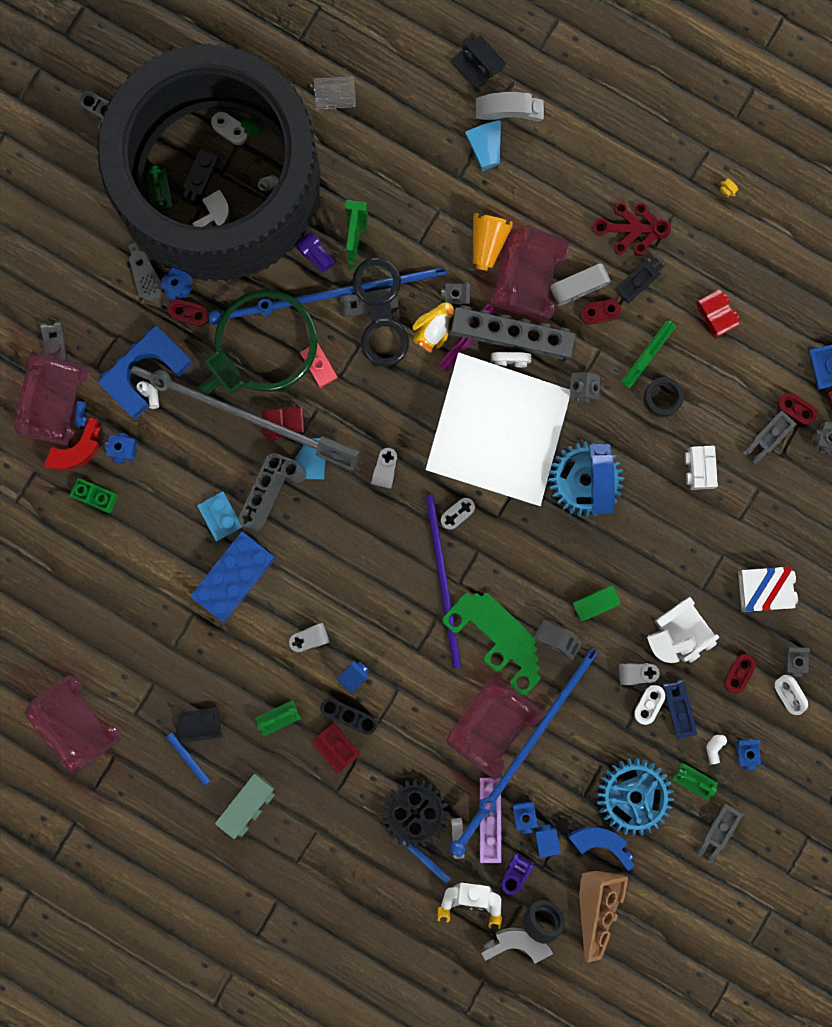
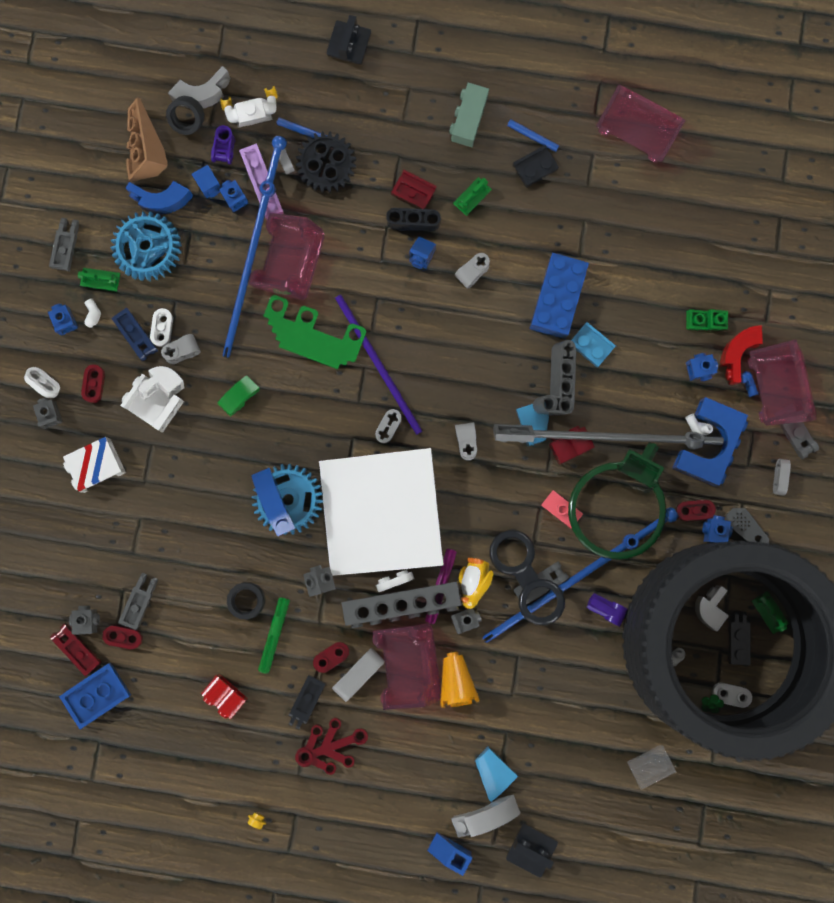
camera: 160 degrees right, 0 degrees up
green fence [345,200,369,271] -> none
dark grey tile [533,620,582,661] -> none
white brick [684,446,718,490] -> none
none -> black bracket [326,15,371,65]
none -> blue slope [427,832,473,876]
none -> light grey beam [773,459,791,496]

